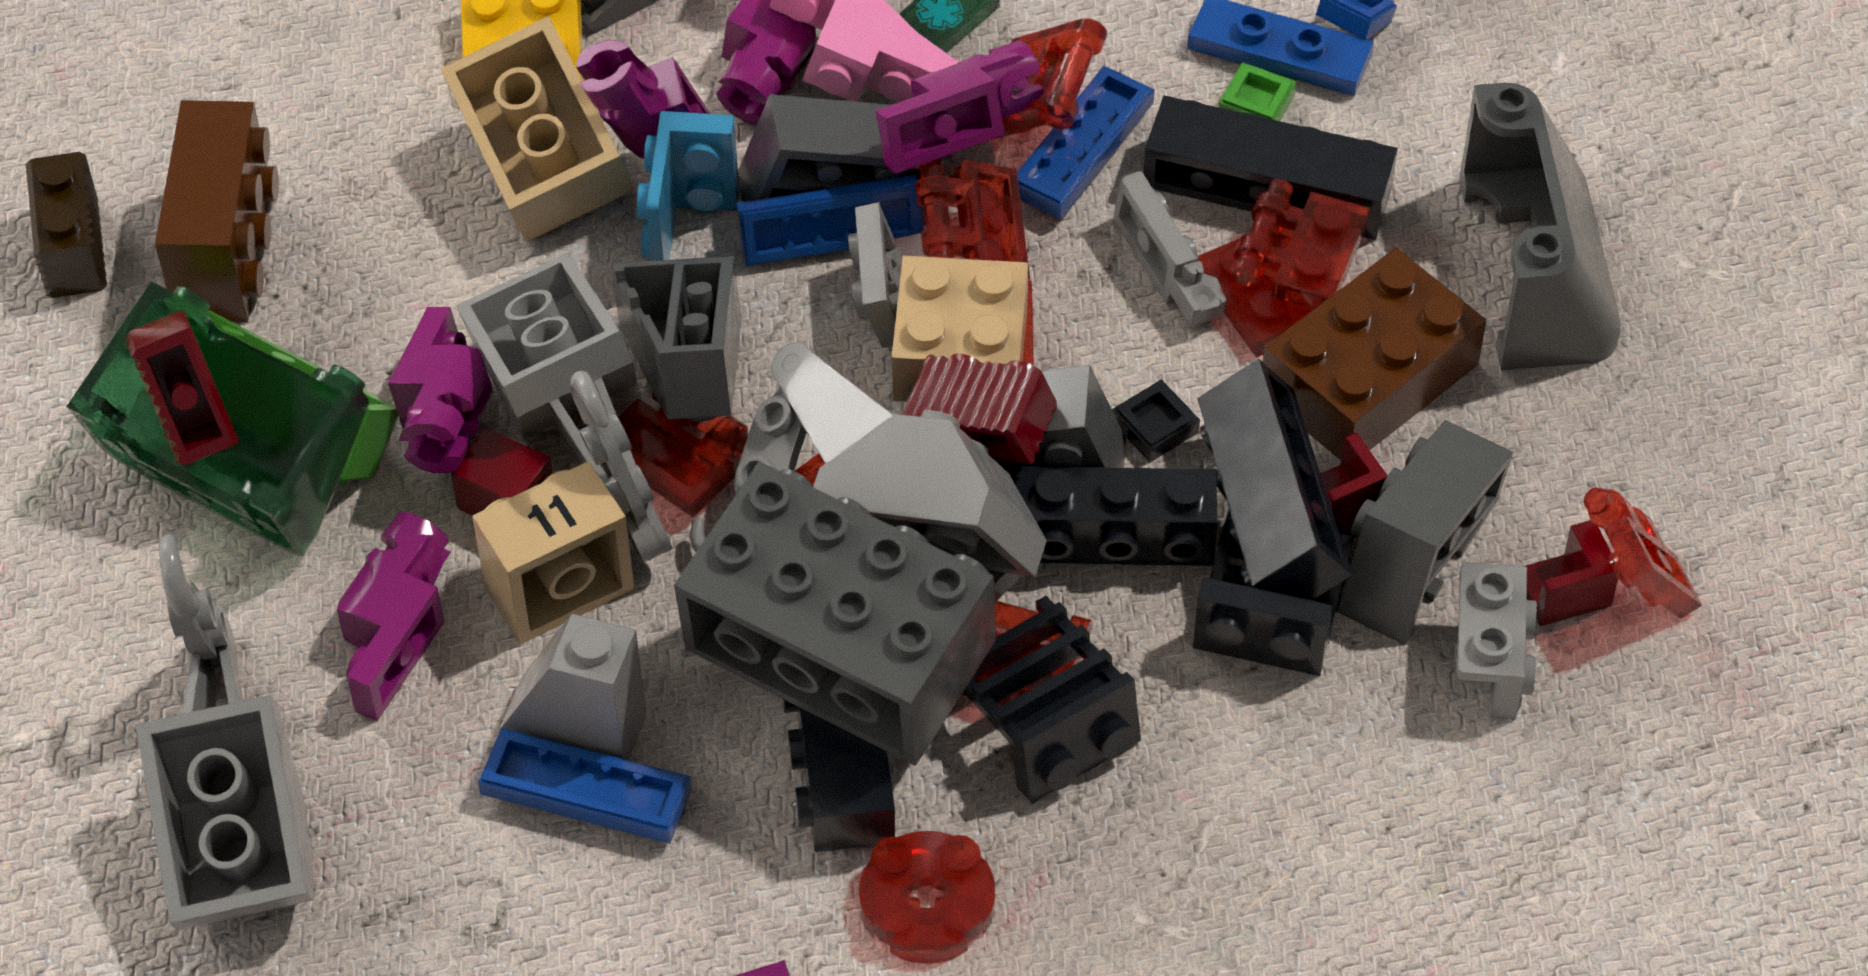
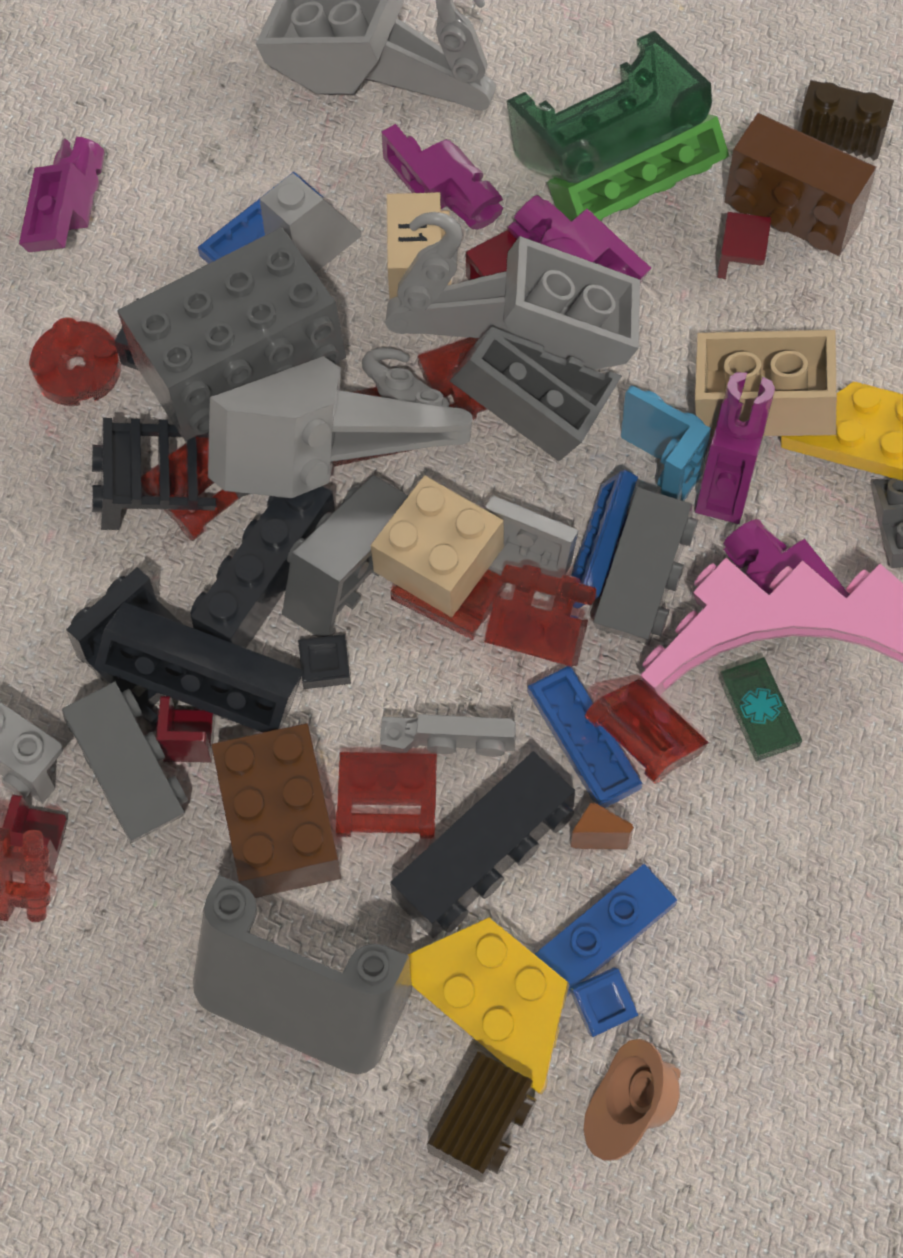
camera: 120 degrees right, 10 degrees up
dark red brick [126,311,239,465] -> none
magenta plate [875,40,1044,174] -> none
dark red brick [901,353,1057,464] -> none
bright green tile [1218,62,1297,121] -> none
clear red plate [1232,179,1370,310] -> none
none -> yellow wing [408,917,569,1095]
none -> dark brown brick [427,1051,537,1182]
none -> dark orange slope [571,802,634,850]
none -> dark red panel [717,212,771,279]

